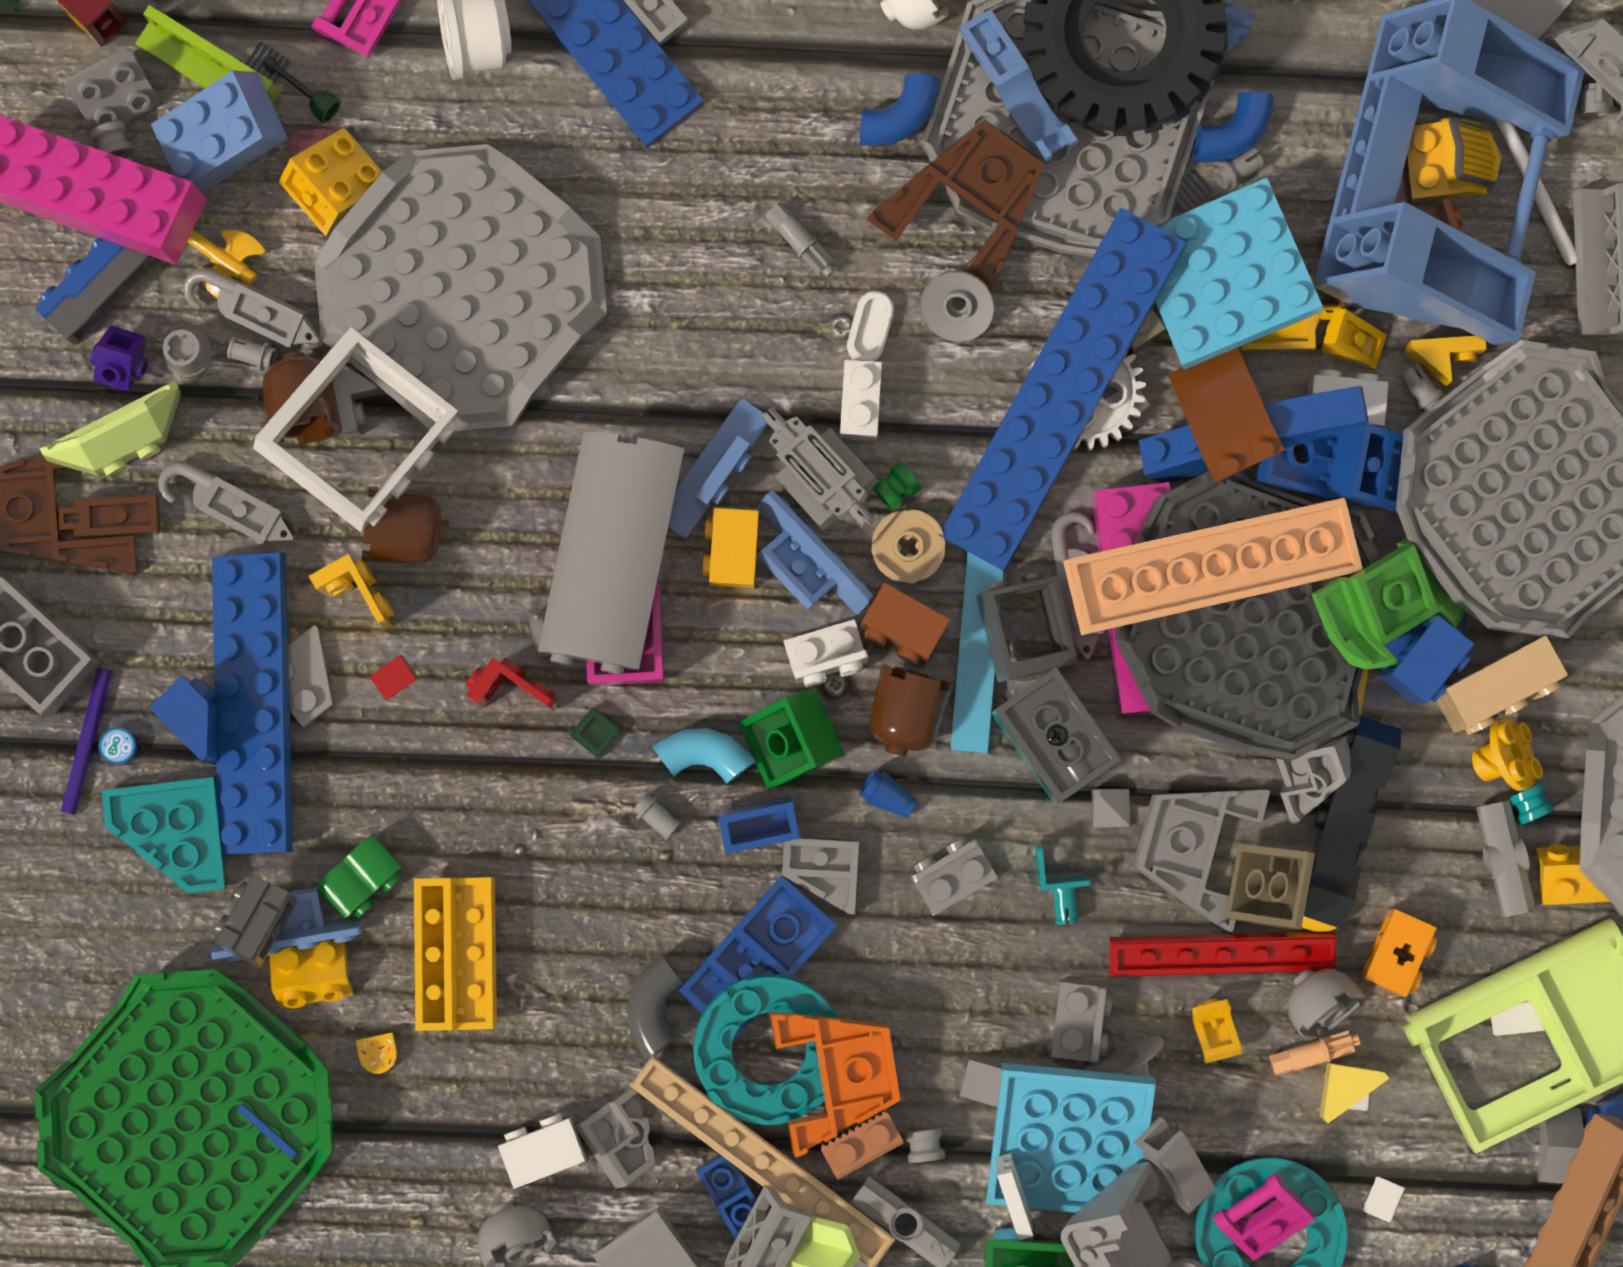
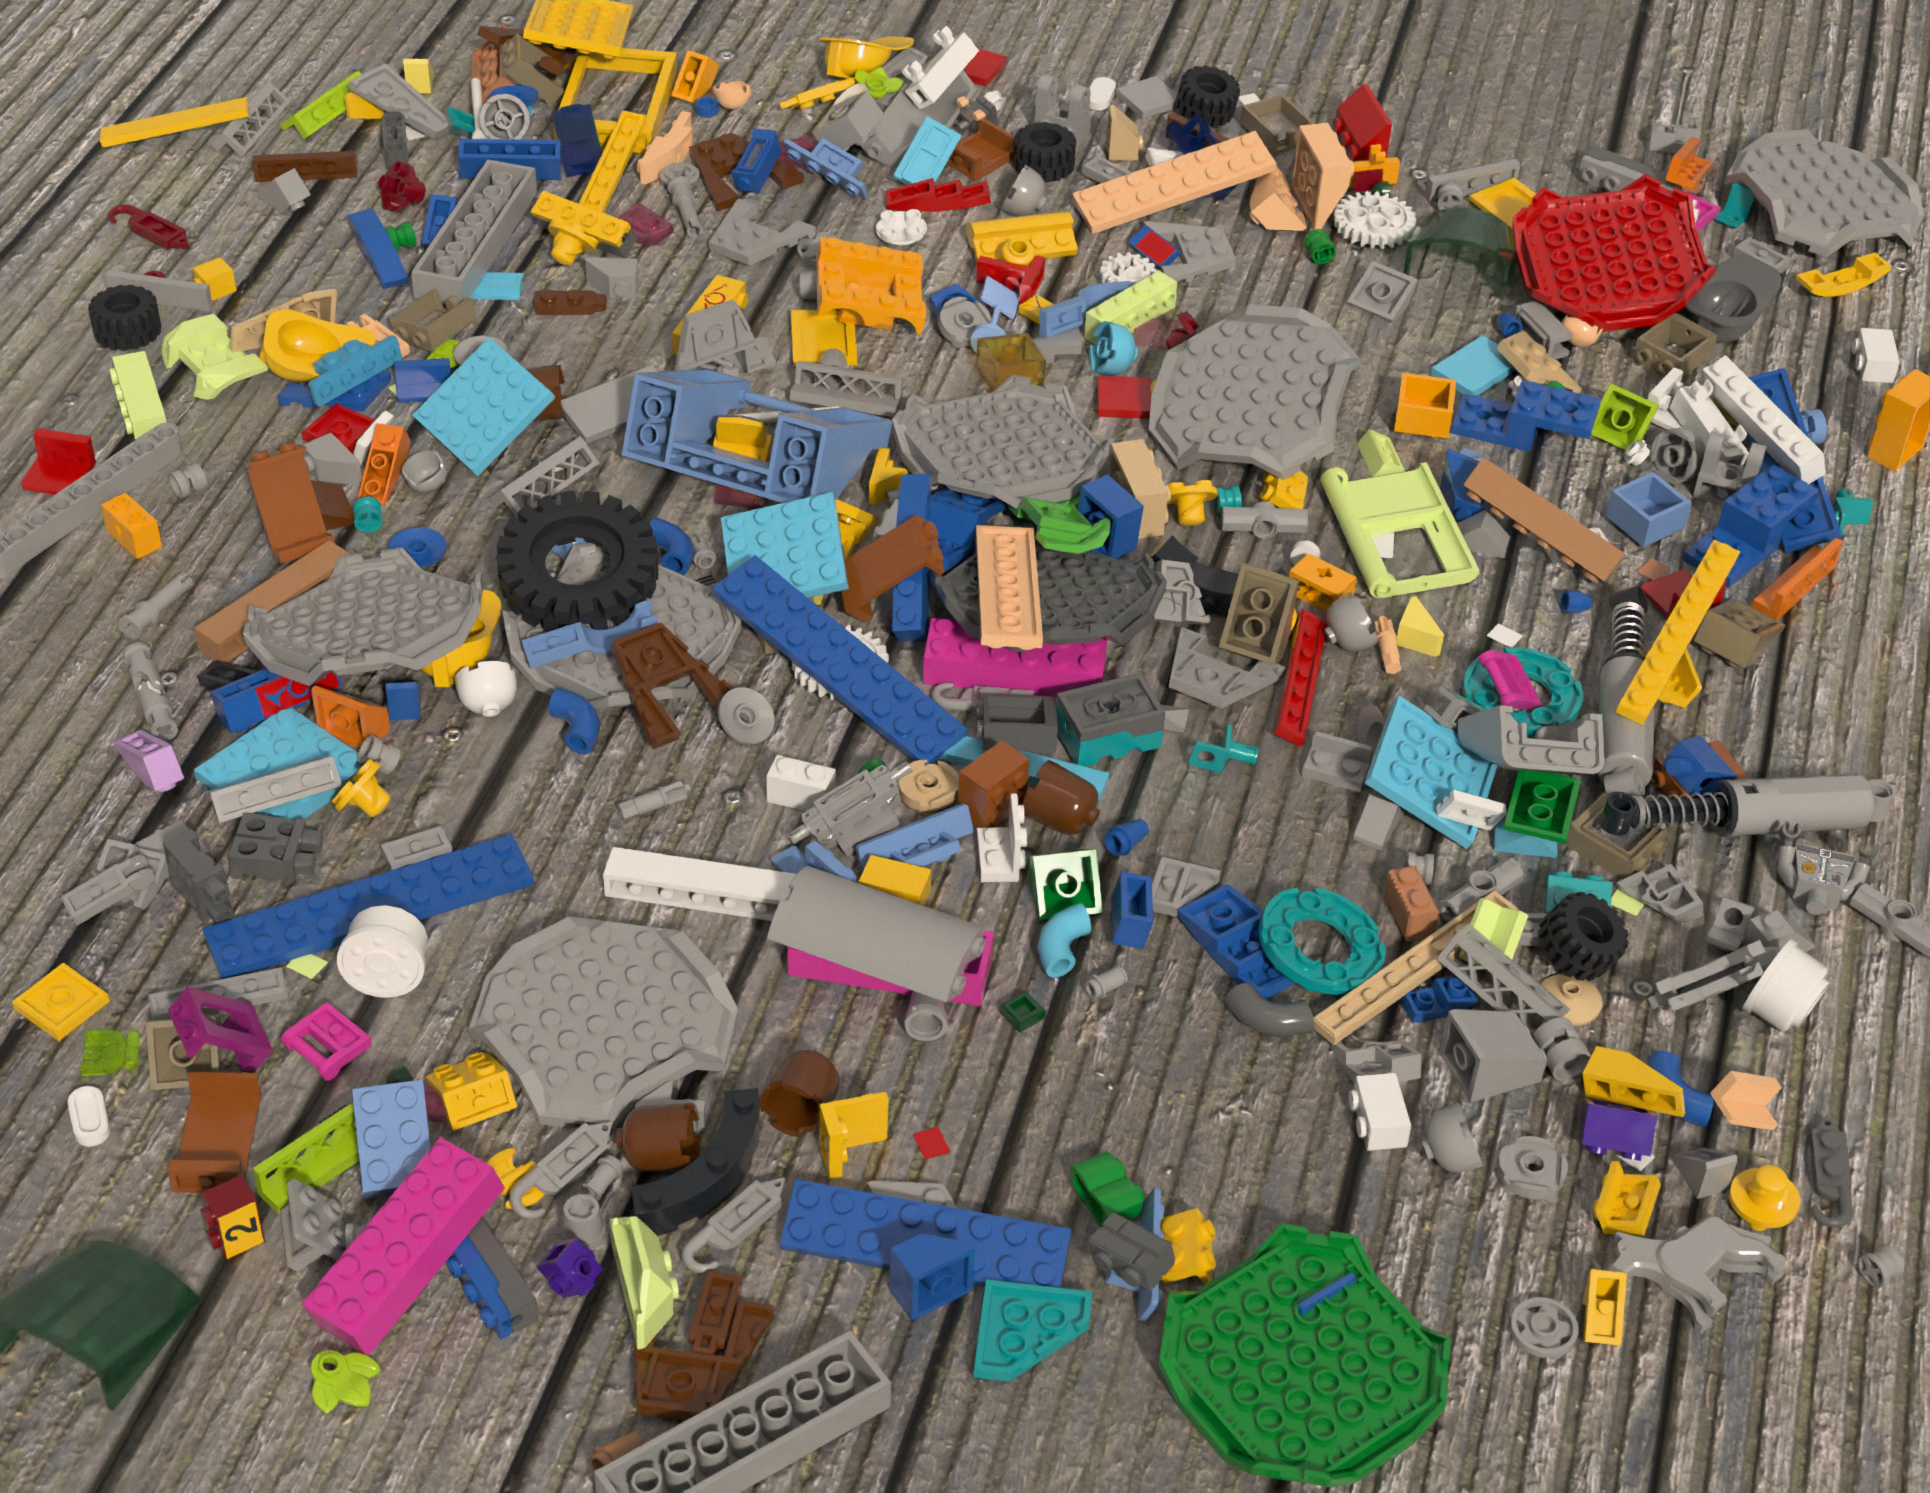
camera: 80 degrees left, 40 degrees down
dark purple bar [60,667,113,815] -> none
tile [98,727,138,765] -> none
white window [253,327,458,532] -> none
yellow tile [355,1032,398,1074] -> none
yellow brick [414,877,497,1031] -> none
red bracket [466,657,559,711] -> none
orange wing [769,1011,901,1157] -> none
white tile [847,291,894,362] -> none
light grey bracket [910,836,998,916] -> none
yellow bracket [1192,999,1242,1064] -> none
none -> white brick [603,847,797,921]
none -> black brick [632,1088,760,1236]
none -> white tile [1290,541,1320,565]

